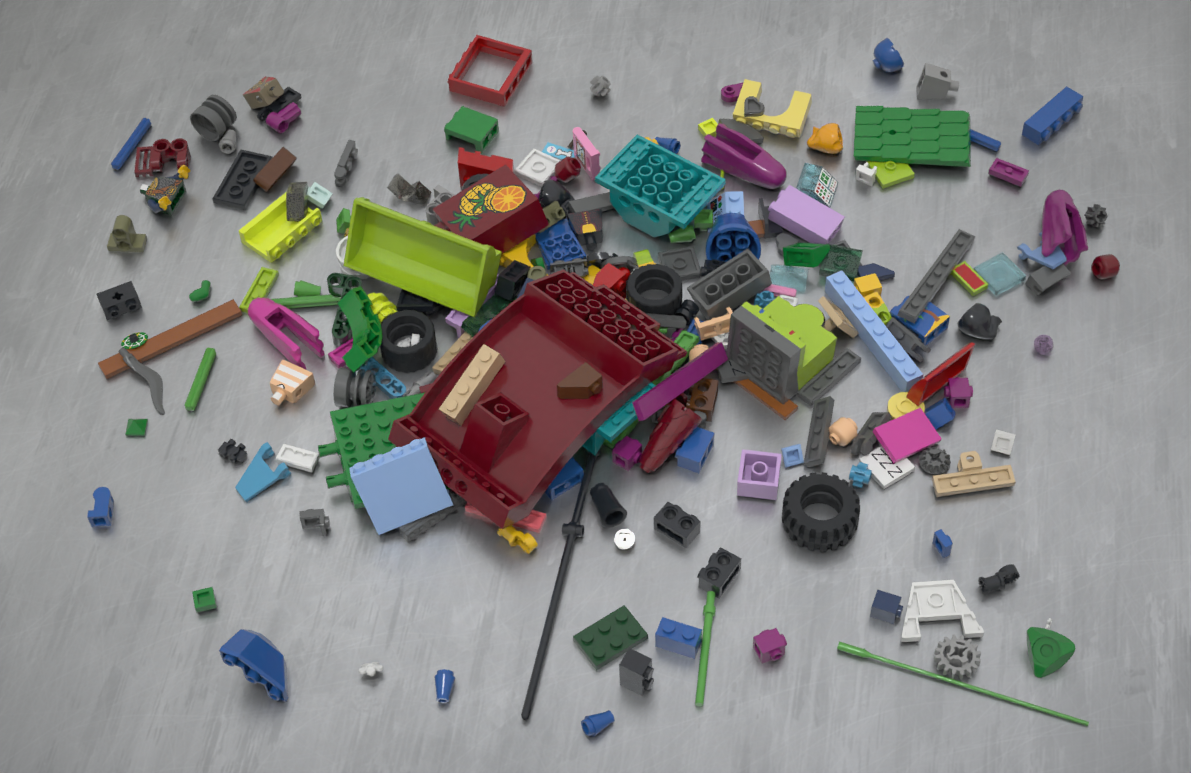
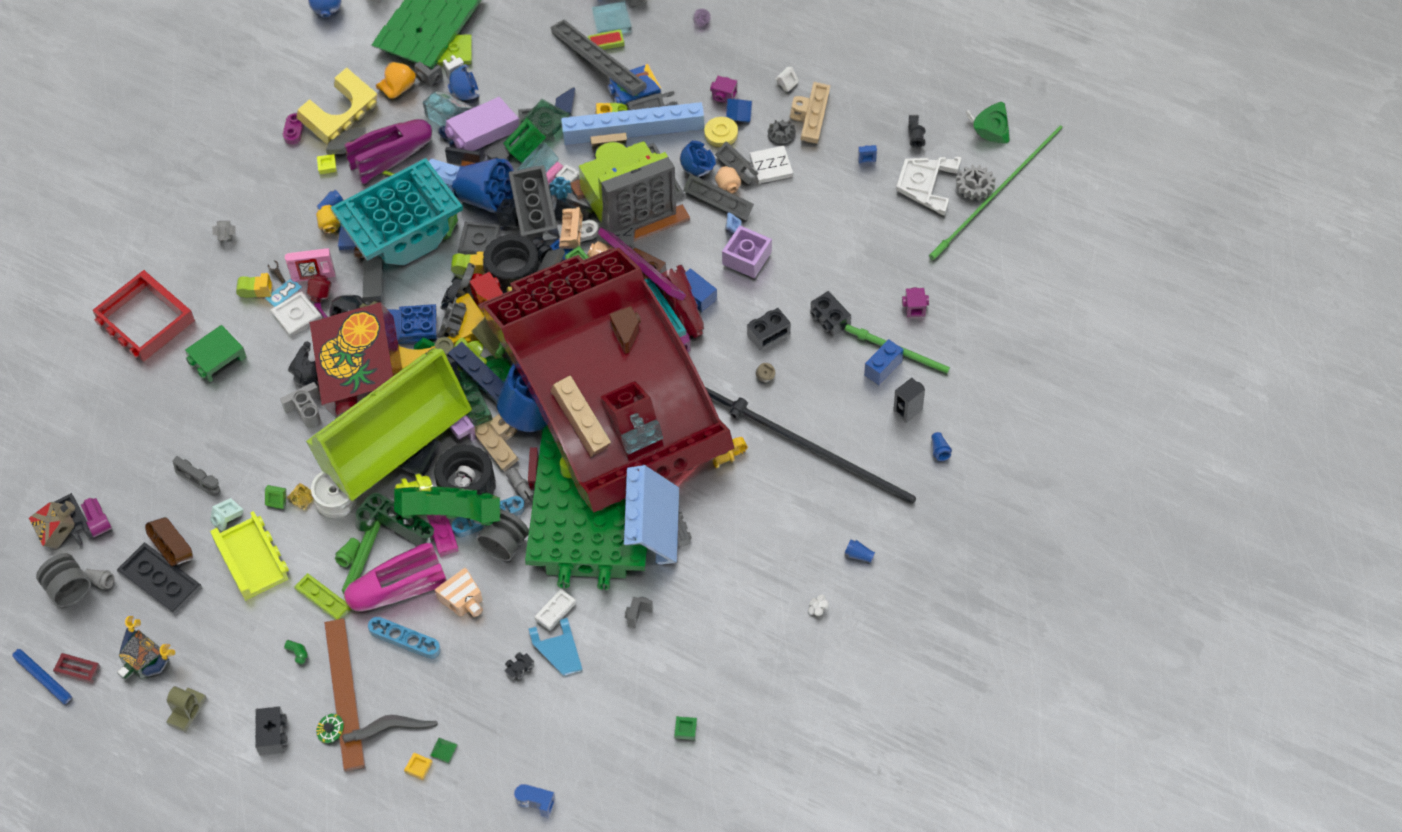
camera: 70 degrees left, 5 degrees up
dark red piece [151,138,191,172] -> none
bright green axle [184,347,216,411] -> none
blue brick [219,629,288,702] -> none
clear smoke slope [286,182,309,222] -> none
clear smoke slope [387,173,432,206] -> none
red wedge [457,147,514,187] -> none
black torso [568,209,603,250] -> none
dark green plate [573,605,648,671] -> none
black plant [590,483,627,528] -> none
dark grey tile [744,96,765,117] -> none
black tyre [782,472,860,551] -> none
dark azure gear [849,462,872,488] -> none
yellow brick [854,273,882,302] -> none
dark blue brick [870,589,904,624] -> none
dark pink tile [872,408,942,463] -> none
red slope [906,342,975,406] -> none
black piece [957,303,1002,340] -> none
none -> leg [236,273,273,298]
none -> dark azure beam [368,617,441,659]
none -> yellow tile [404,752,433,780]
none -> dark grey bracket [414,61,443,87]
none -> blue cylinder [448,64,479,101]
none -> clear light blue plate [621,413,663,454]
none -> blue cylinder [680,140,716,177]

